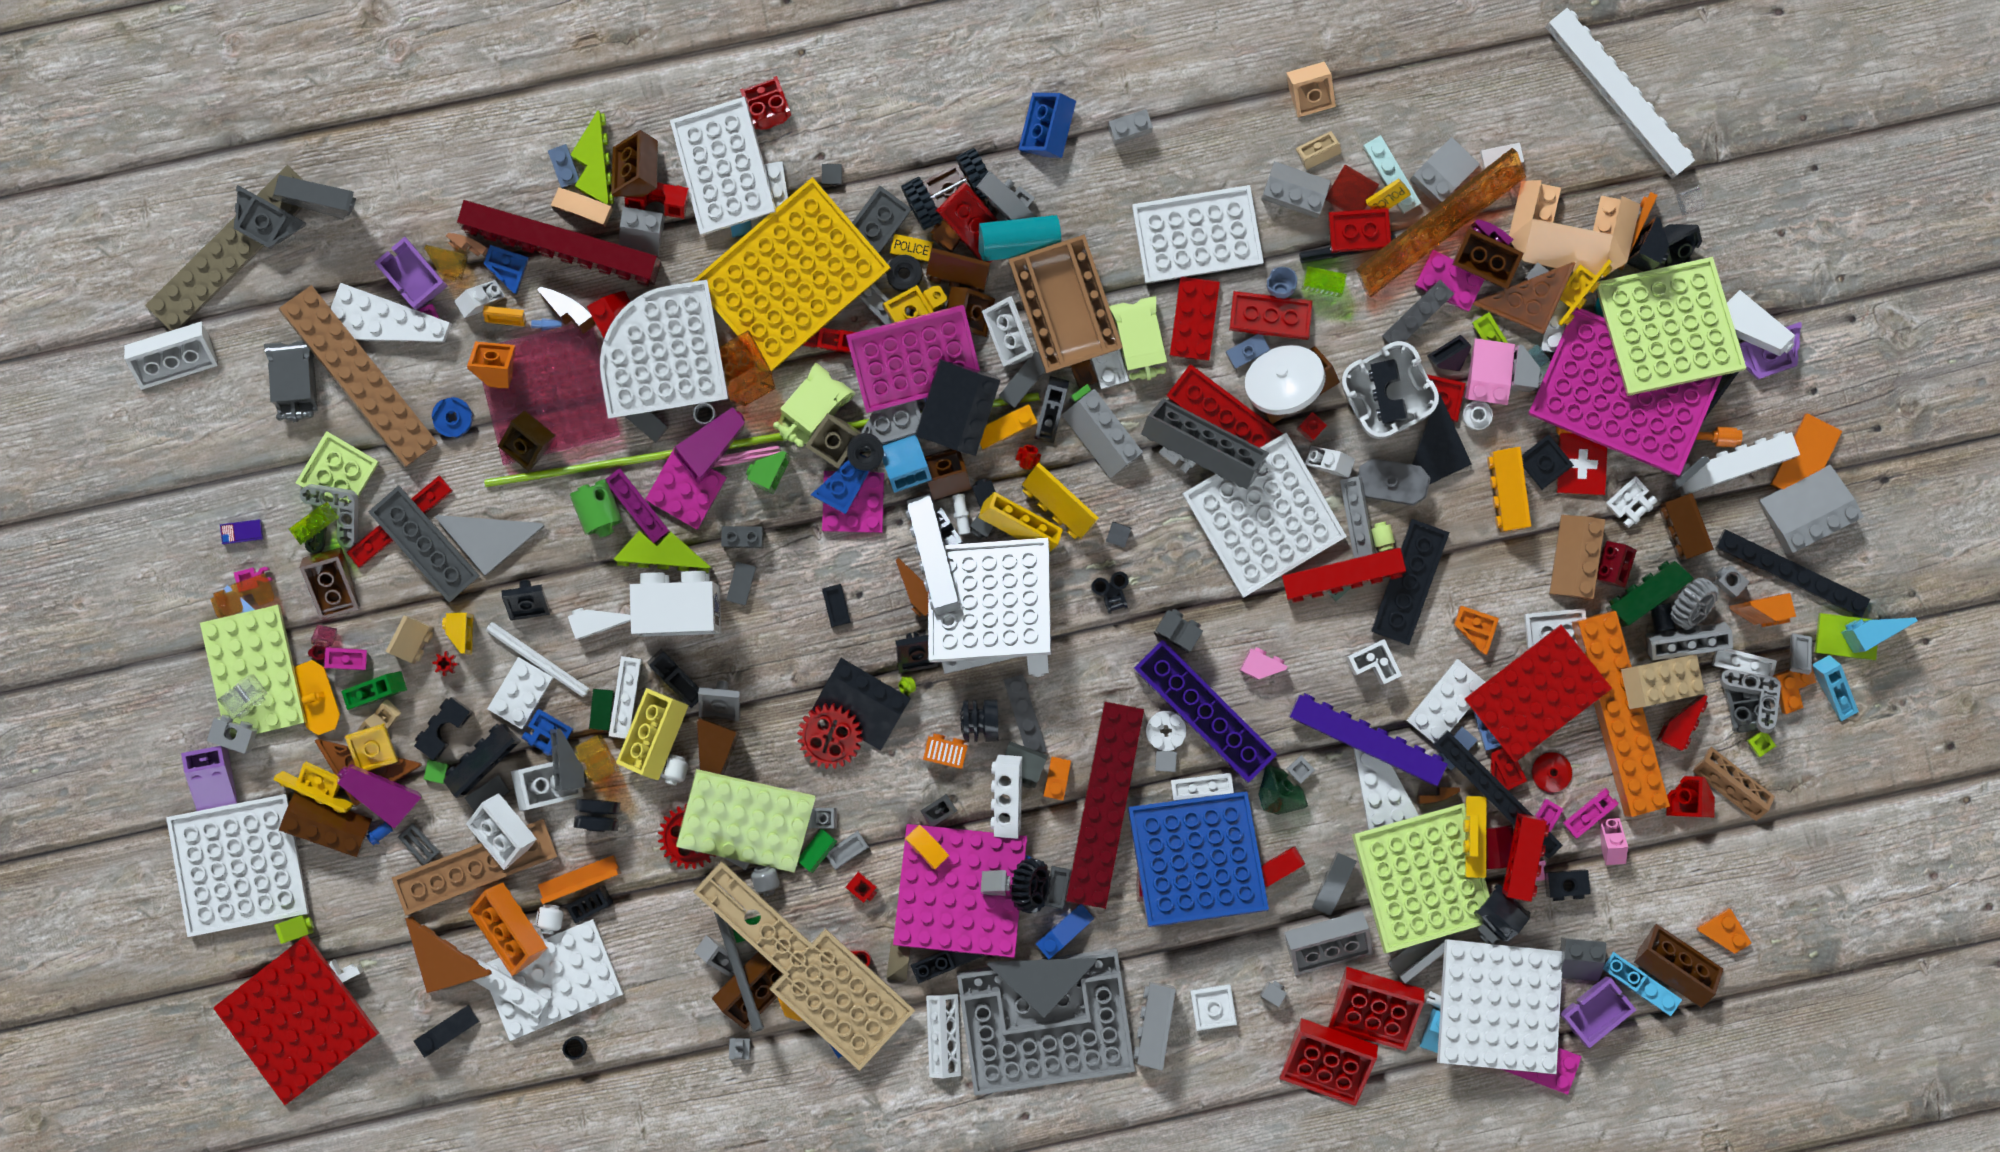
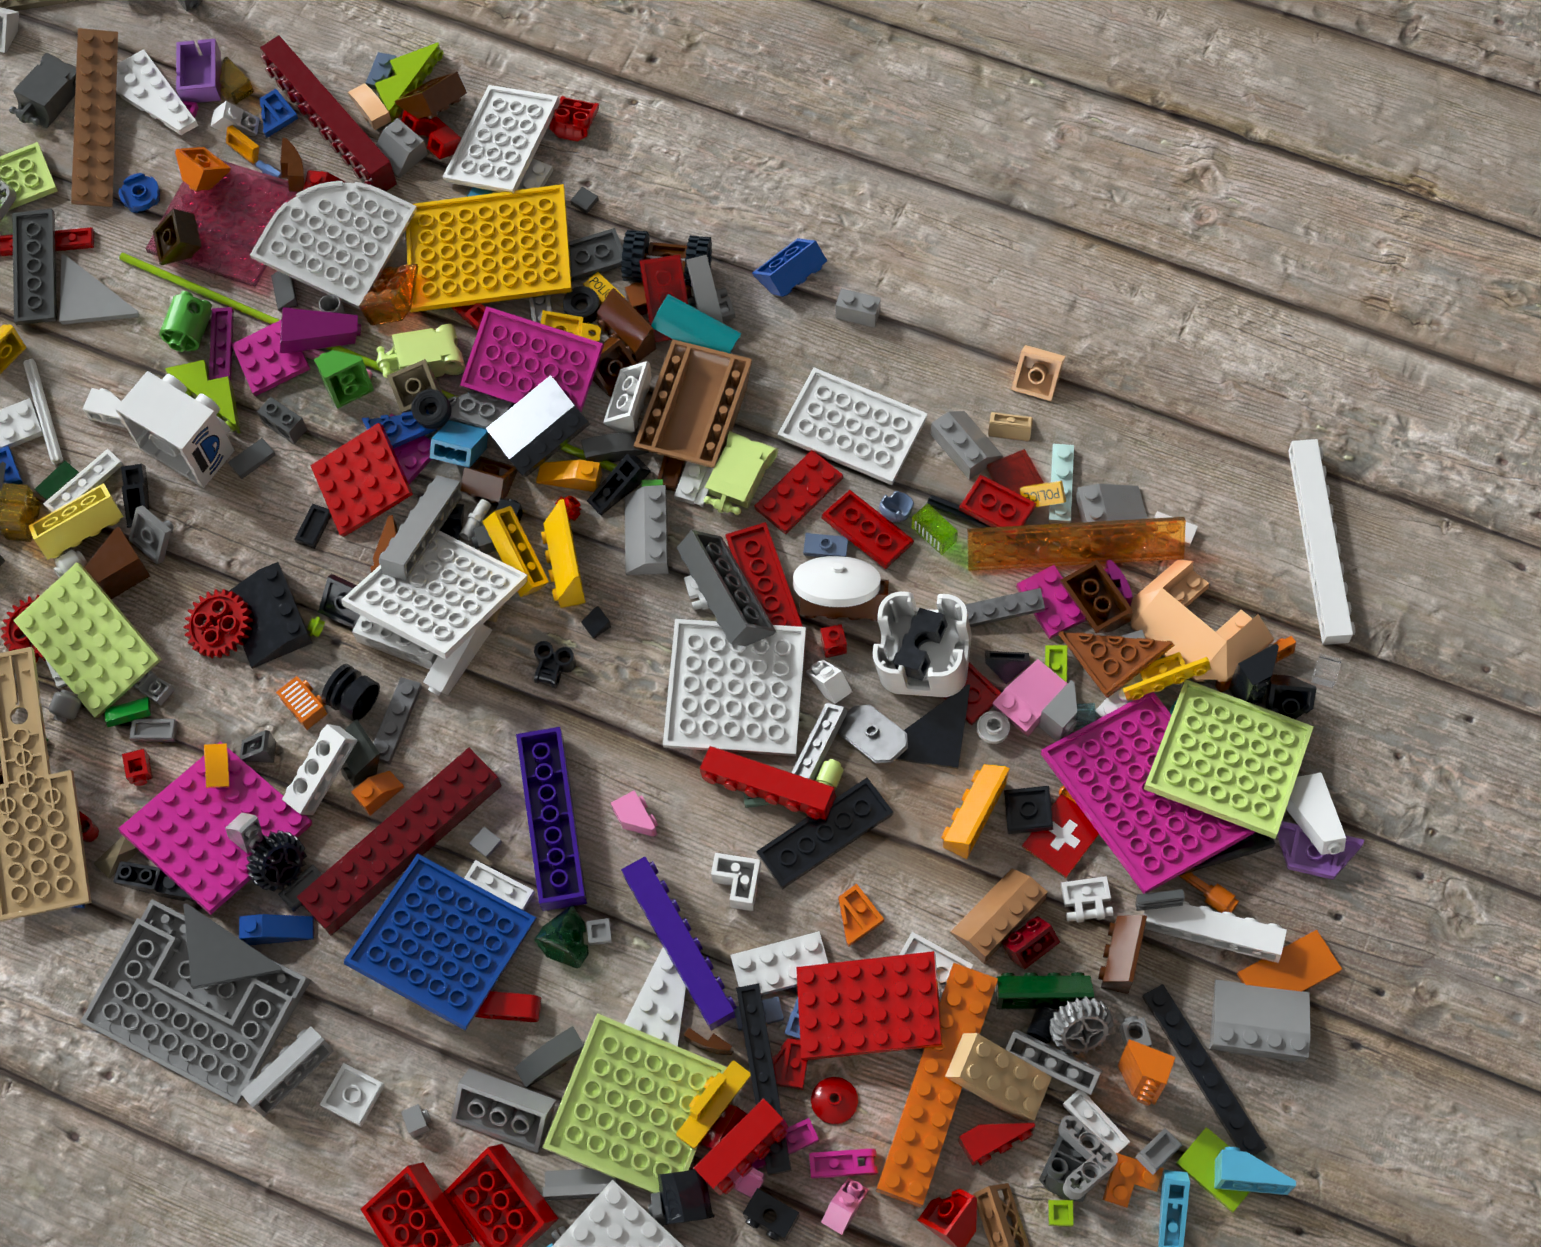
camera: 45 degrees right, 20 degrees down
nougat slope [446,233,488,257] -> none
black tile [501,580,550,621] -> none
white fence [926,994,961,1078] -> none
white plate [1146,711,1186,751] -> none
dark grey brick [1154,609,1203,653] -> none
none -> red plate [310,423,413,537]

